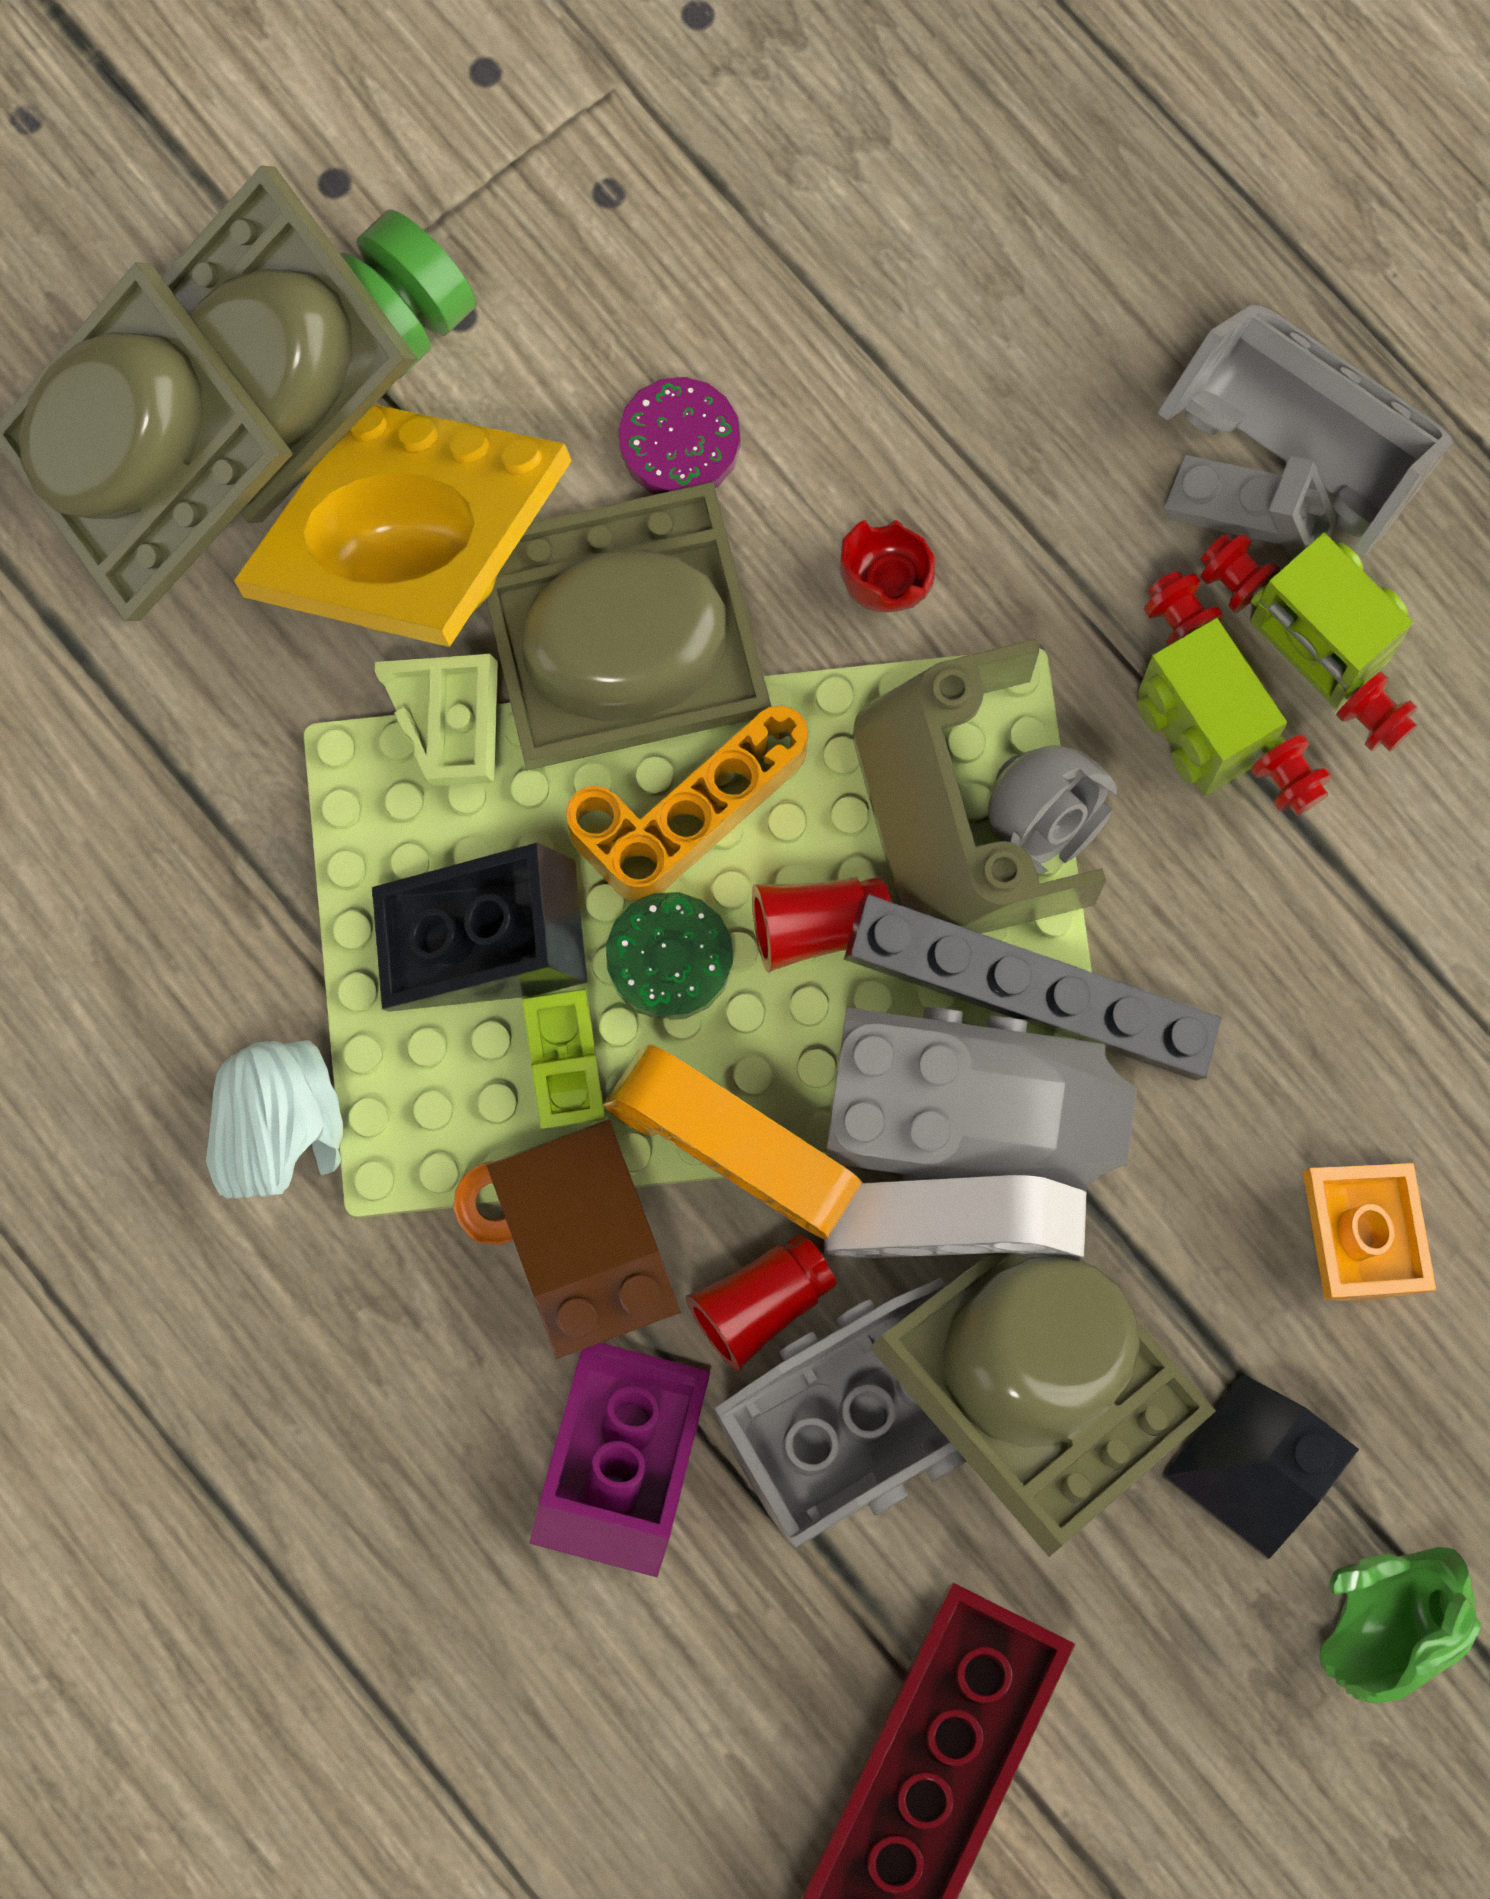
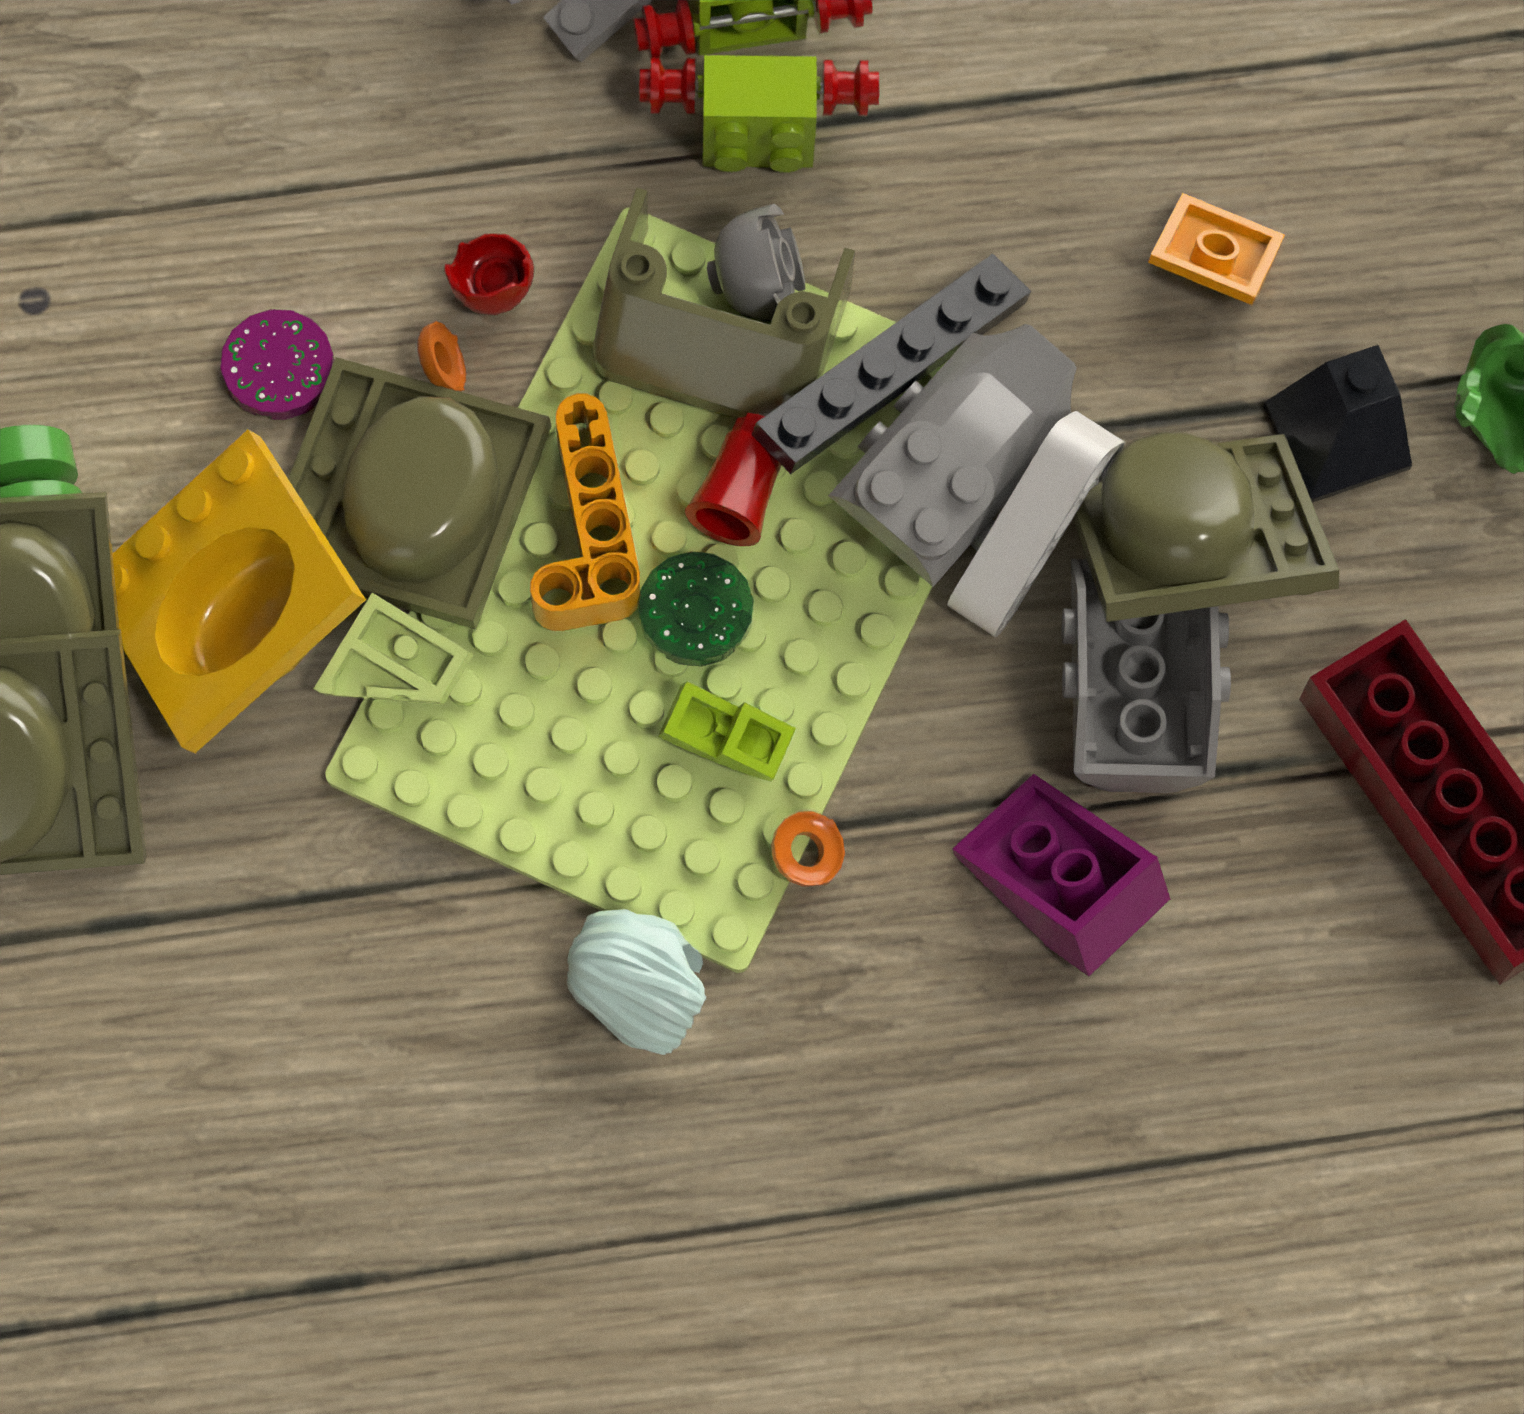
camera: 60 degrees left, 5 degrees down
black slope [372,843,588,1012] -> none
reddish brown slope [486,1119,681,1359] -> none
light orange beam [603,1045,862,1240] -> none
red plant [686,1234,837,1372] -> none
none -> orange piece [417,321,466,392]

